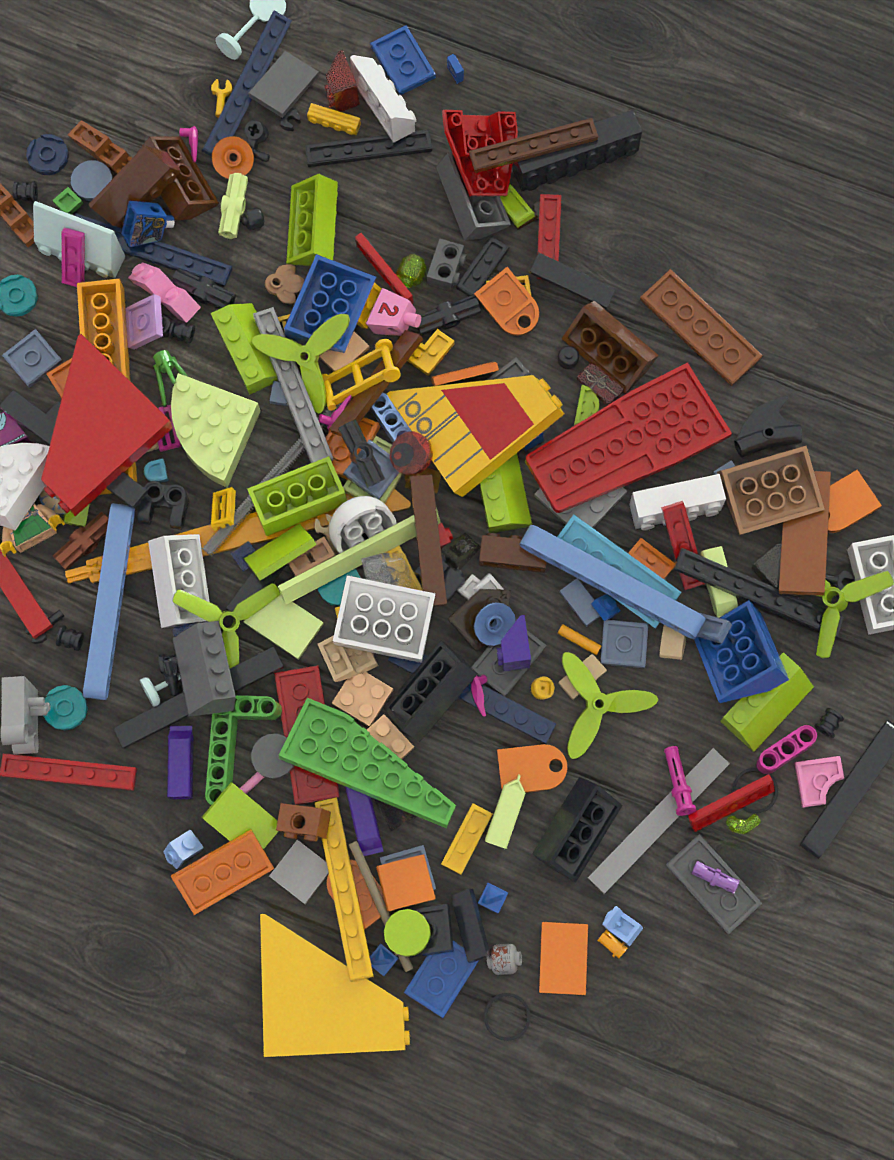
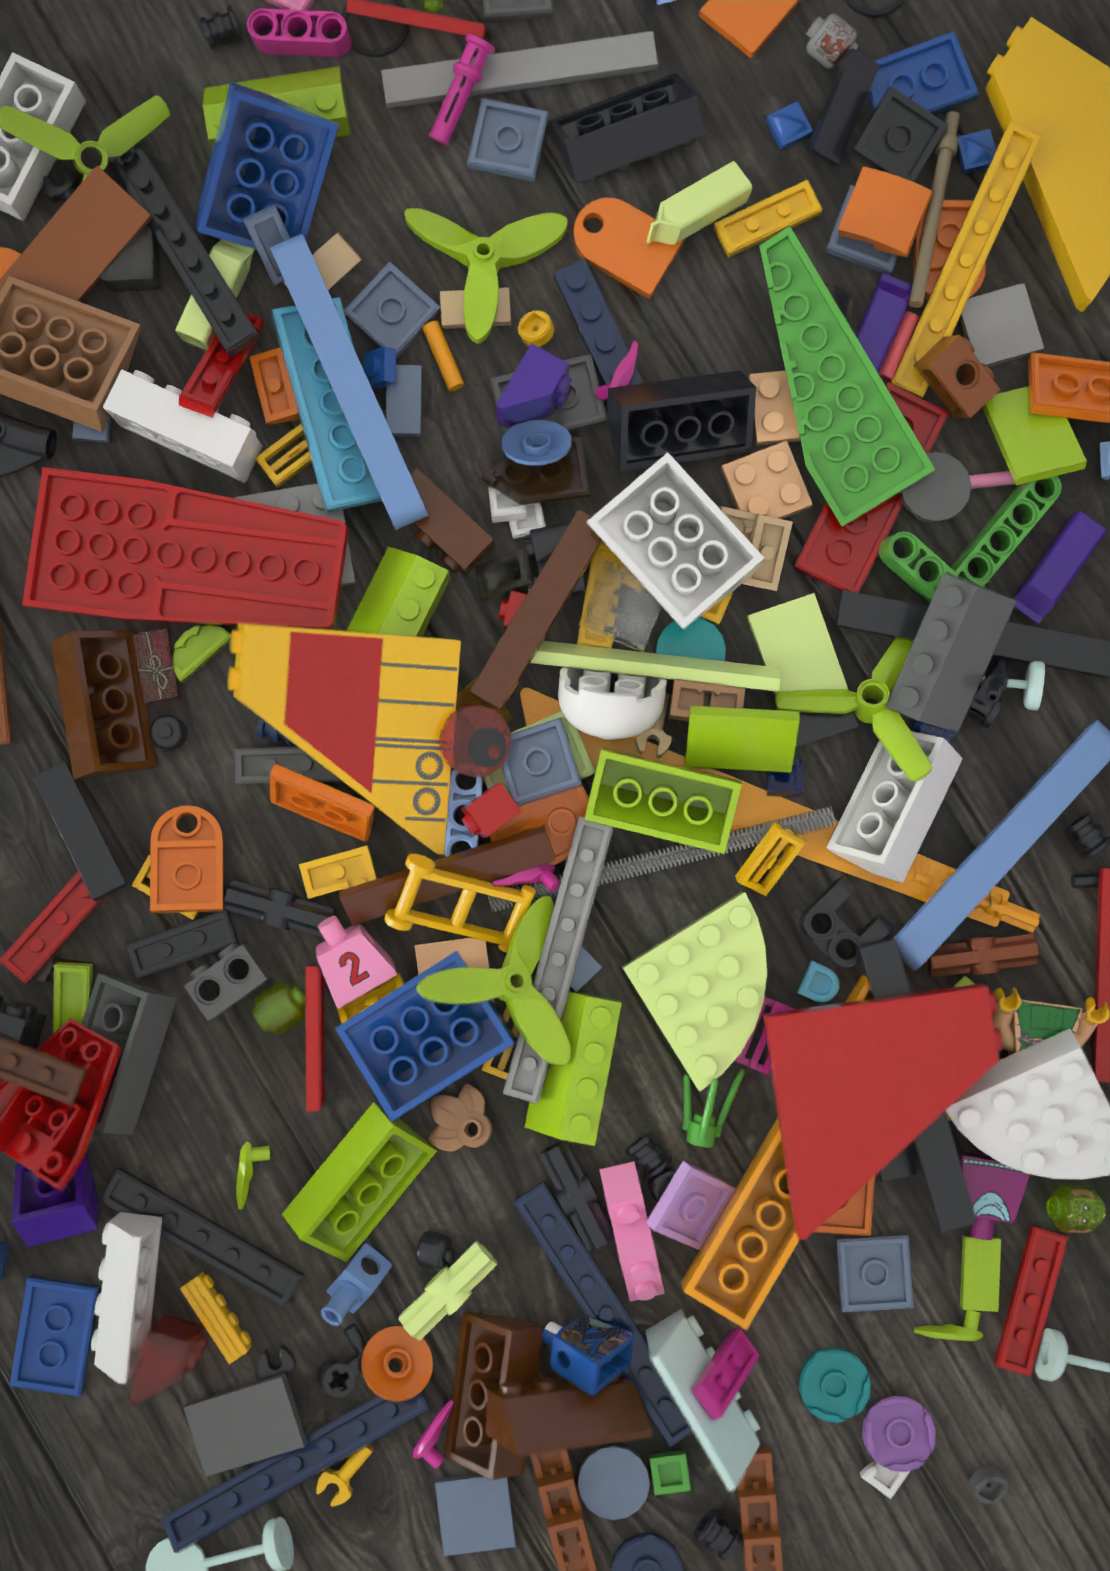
camera: 145 degrees left, 10 degrees up
black piece [338,420,385,488] -> none
lime tile [384,909,431,957] -> none
none -> dark purple slope [11,1150,99,1247]
none -> lime bar [236,1142,270,1210]
none -> yellow tile [255,424,312,488]
none -> medium blue bracket [321,1243,392,1326]
none -> sand blue tile [435,1473,516,1556]
none -> red brick [461,782,522,838]
none -> sand blue tile [467,98,549,182]
none -> coral piece [878,311,919,382]

